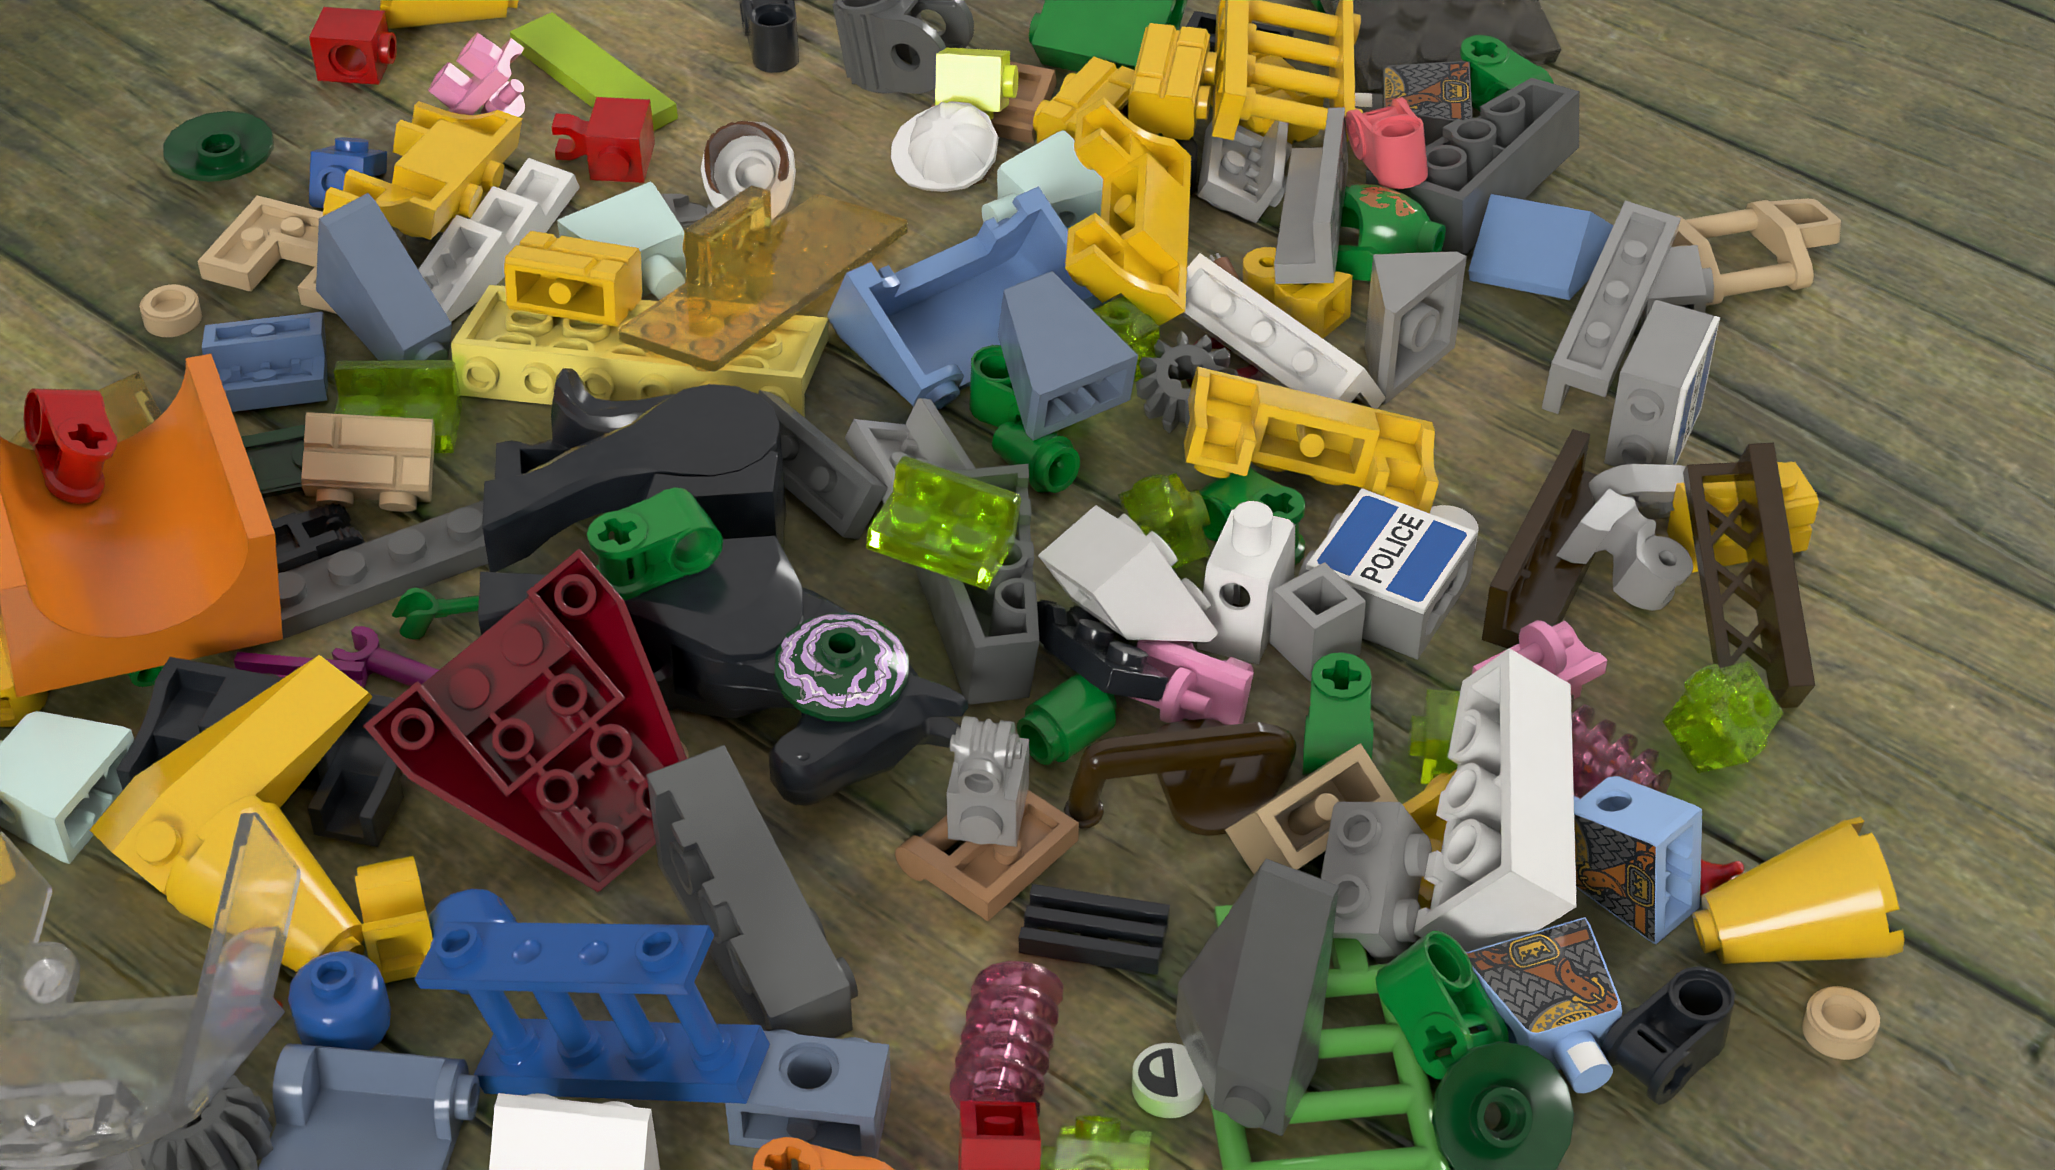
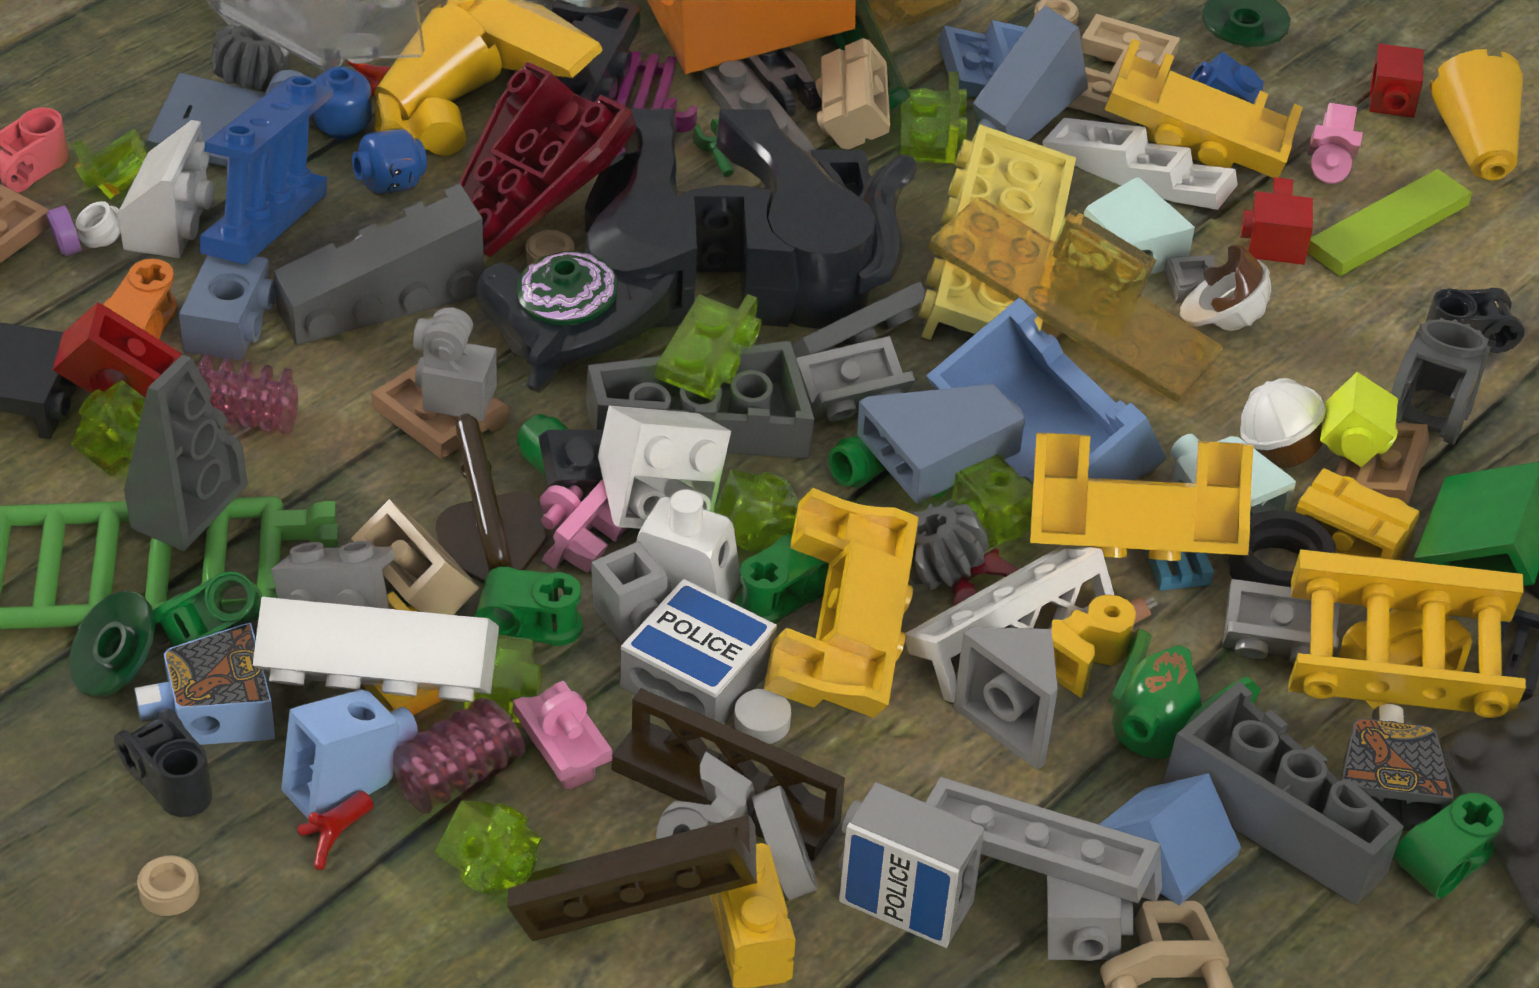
camera: 90 degrees right, 0 degrees up
yellow brick [504,231,642,327] -> none
green piece [587,487,723,600] -> none
black tile [1019,884,1170,975] -> none
yellow brick [1128,23,1219,140] -> none
light grey fence [1274,107,1348,284] -> none
coral piece [1346,97,1428,189] -> none
yellow cone [1692,817,1904,964] -> none

